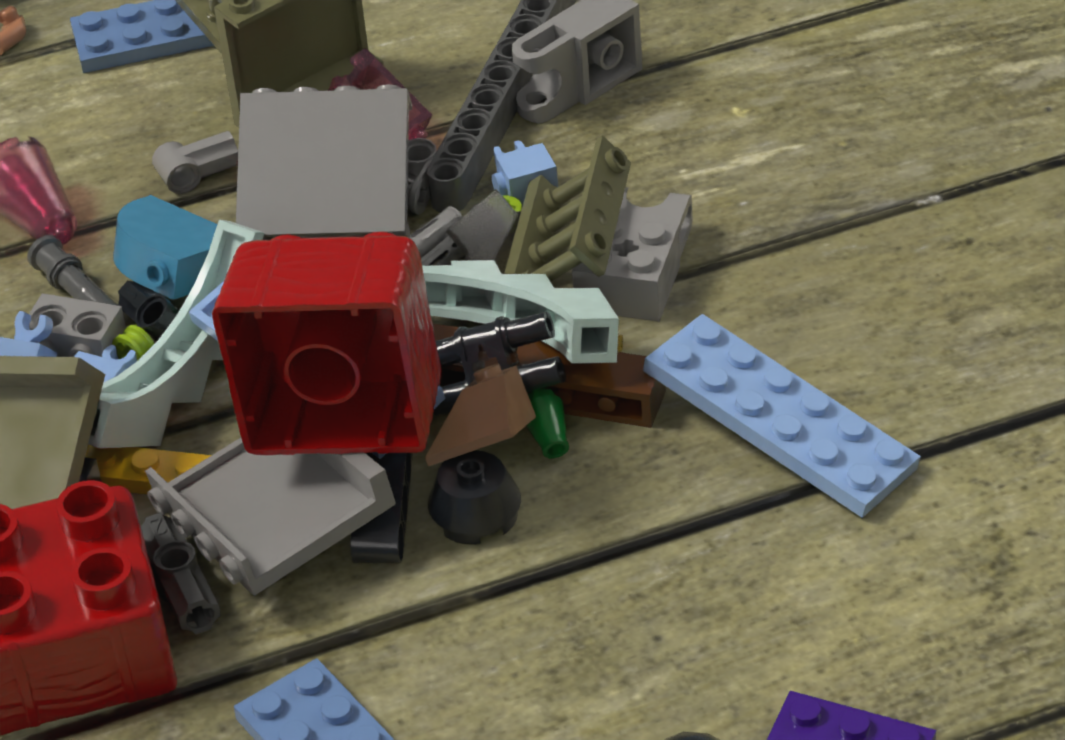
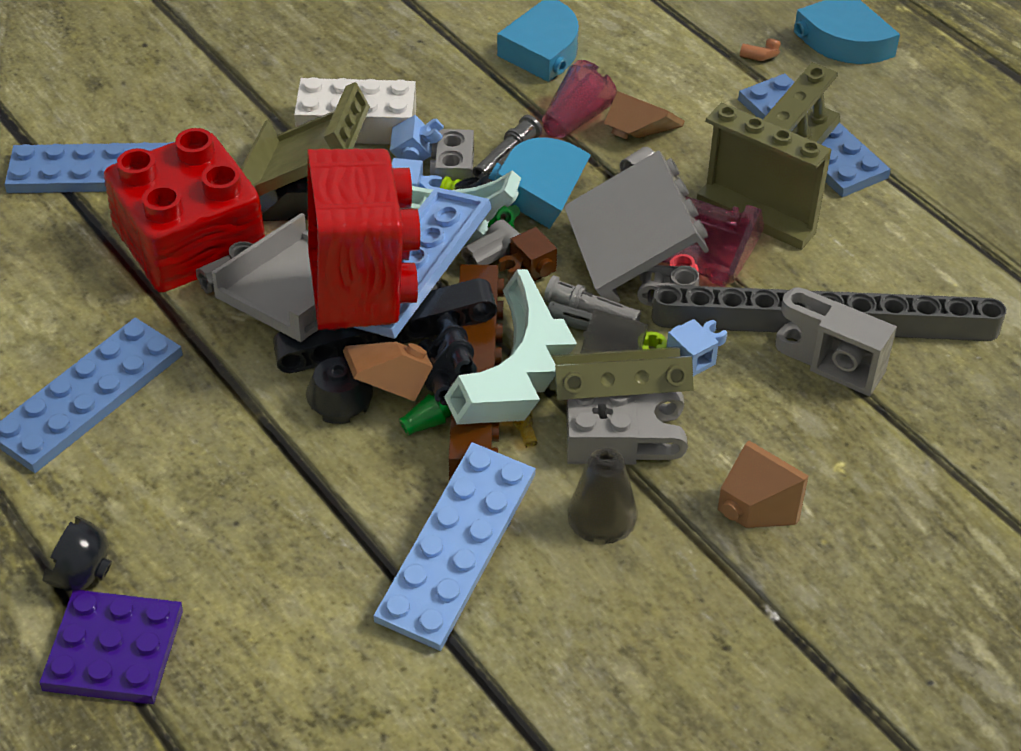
camera: 70 degrees right, 5 degrees up
none -> clear smoke cone [567,448,638,544]
none -> medium nougat slope [604,91,685,140]
none -> medium nougat slope [718,441,809,528]

